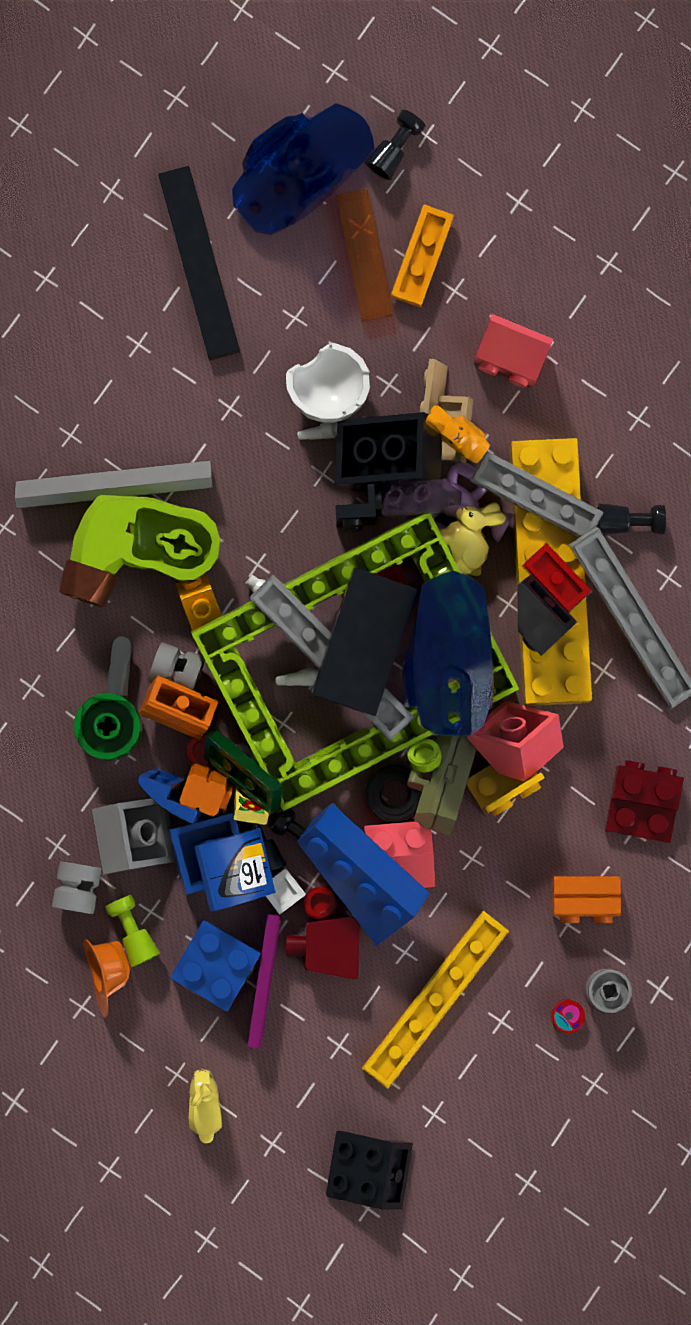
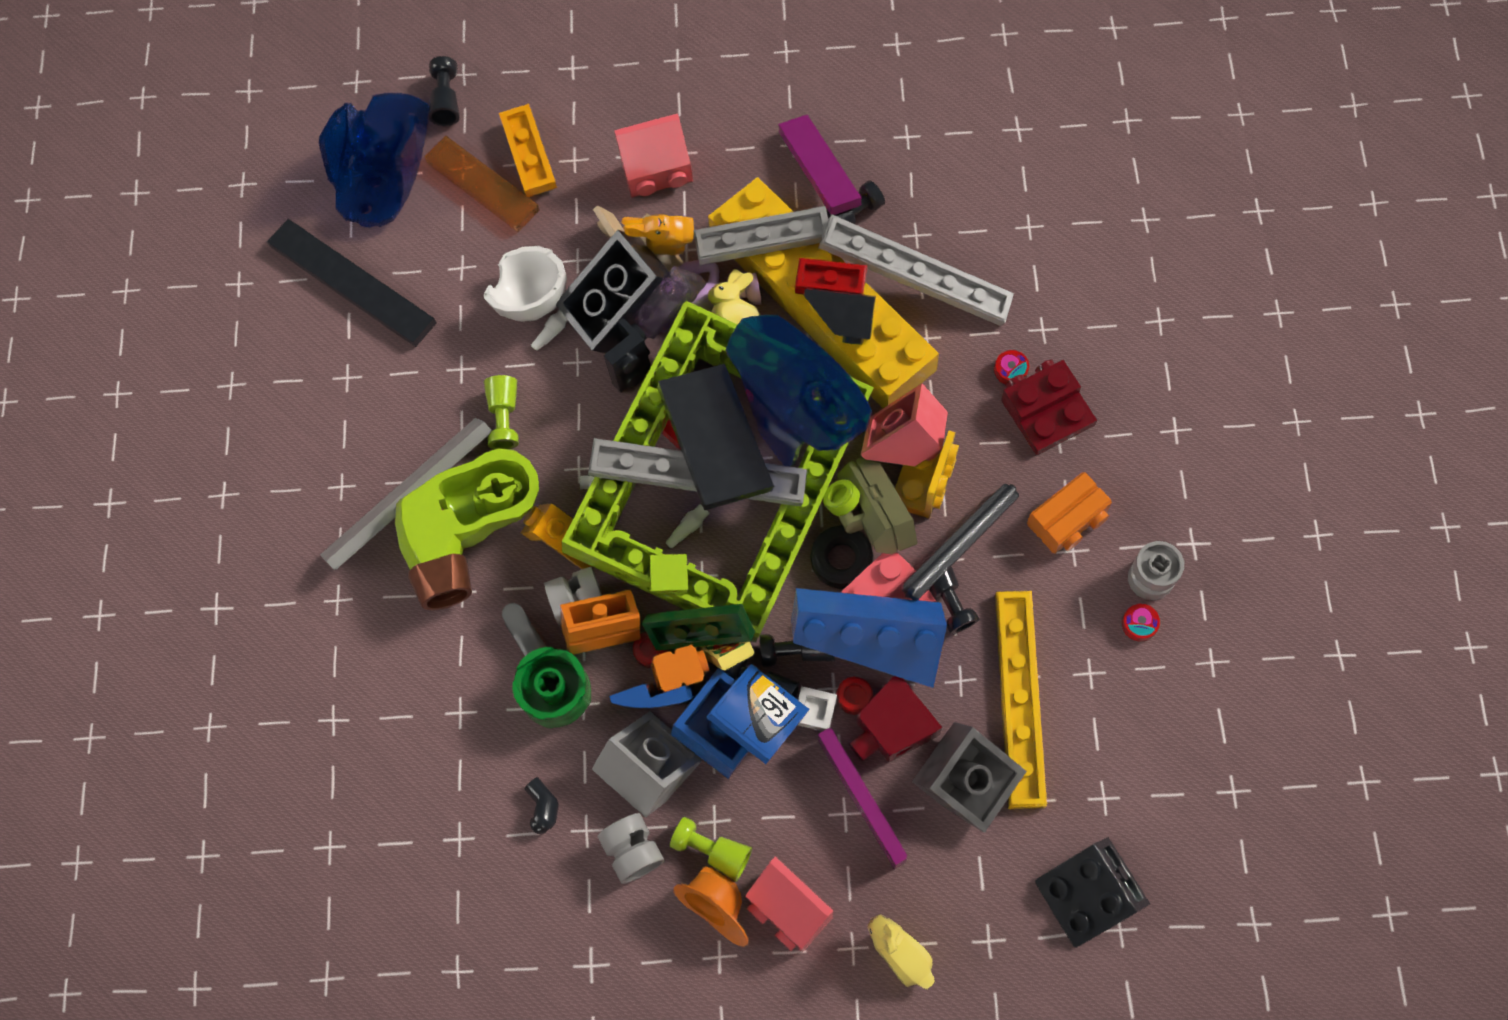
camera: 30 degrees left, 15 degrees down
blue brick [170,920,262,1012] -> none
none -> lime piece [484,375,519,449]
none -> black arm [524,777,559,834]
none -> lime tile [649,554,688,594]
none -> coral slope [745,857,833,952]
none -> magenta tile [778,114,861,215]
none -> black axle [902,483,1019,601]
none -> flat silver slope [912,722,1027,833]
none -> black piece [929,566,979,634]
none -> tile [994,350,1030,384]

